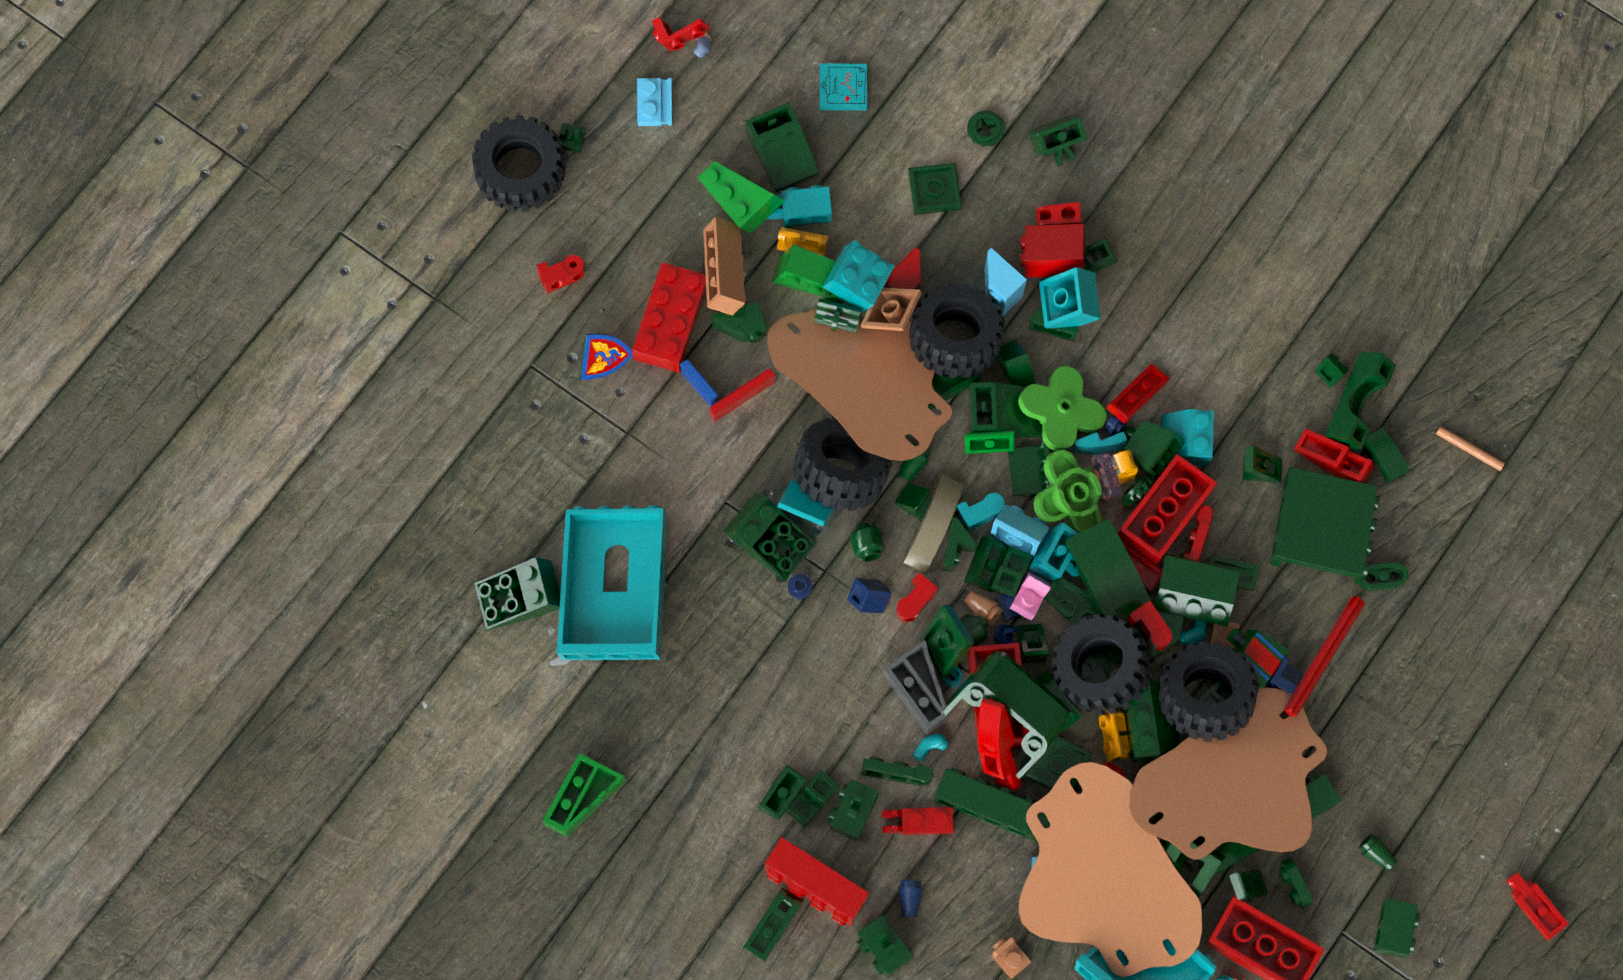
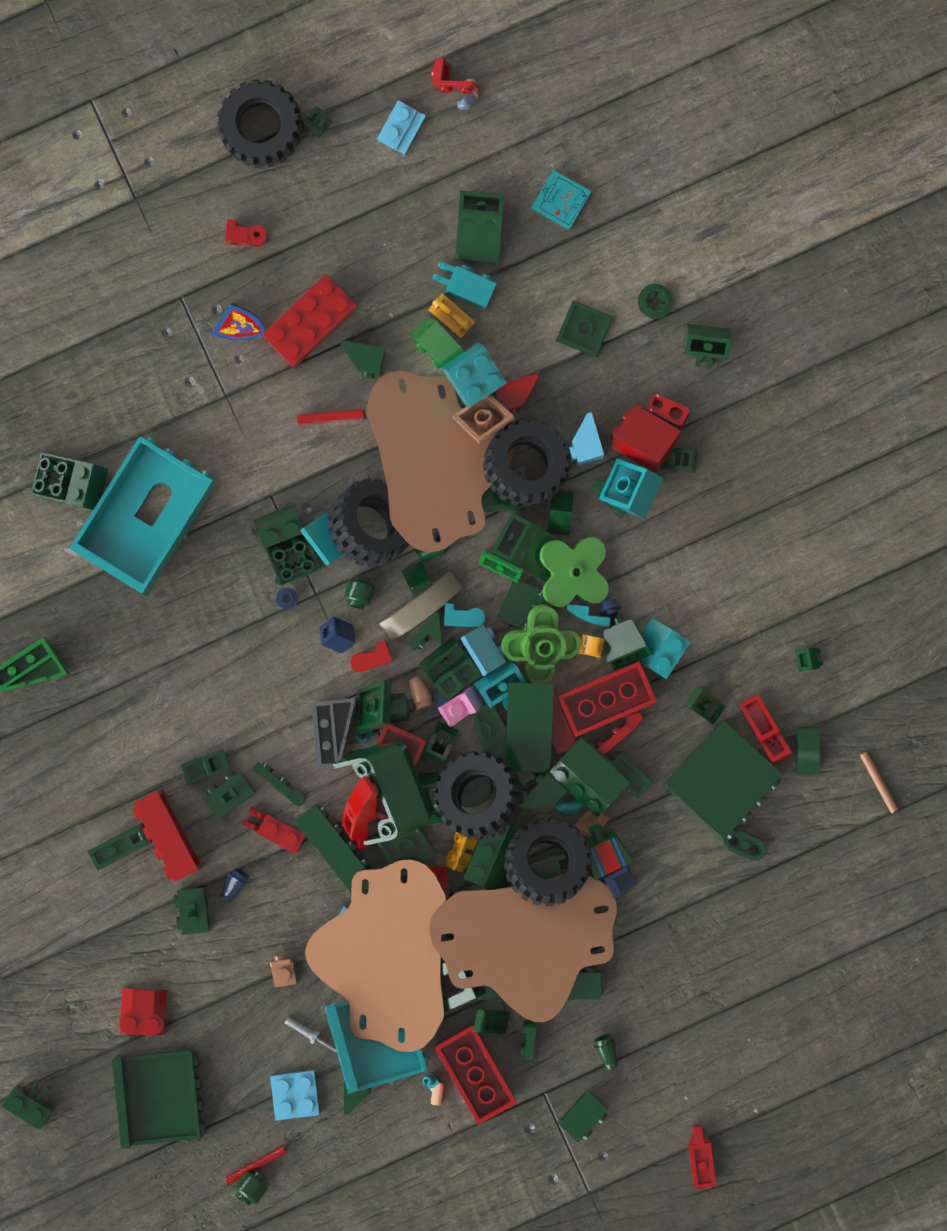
camera: 35 degrees right, 15 degrees up
blue tile [680,360,718,406] -> none
green wedge [697,161,785,234] -> none
nougat brick [703,217,746,315] -> none
dark green slope [757,765,808,821] -> none
dark green hips [814,297,862,333] -> none
teal arm [912,733,949,762] -> none
dark blue plate [994,624,1020,645] -> none
beam [1091,453,1121,501] -> none
red tile [1106,363,1170,424] -> none
dark green gear [1121,475,1153,508] -> none
red leg [1127,601,1172,651] -> none
red axle [1284,596,1365,717] -> none
dark green arch [1325,351,1396,450] -> none

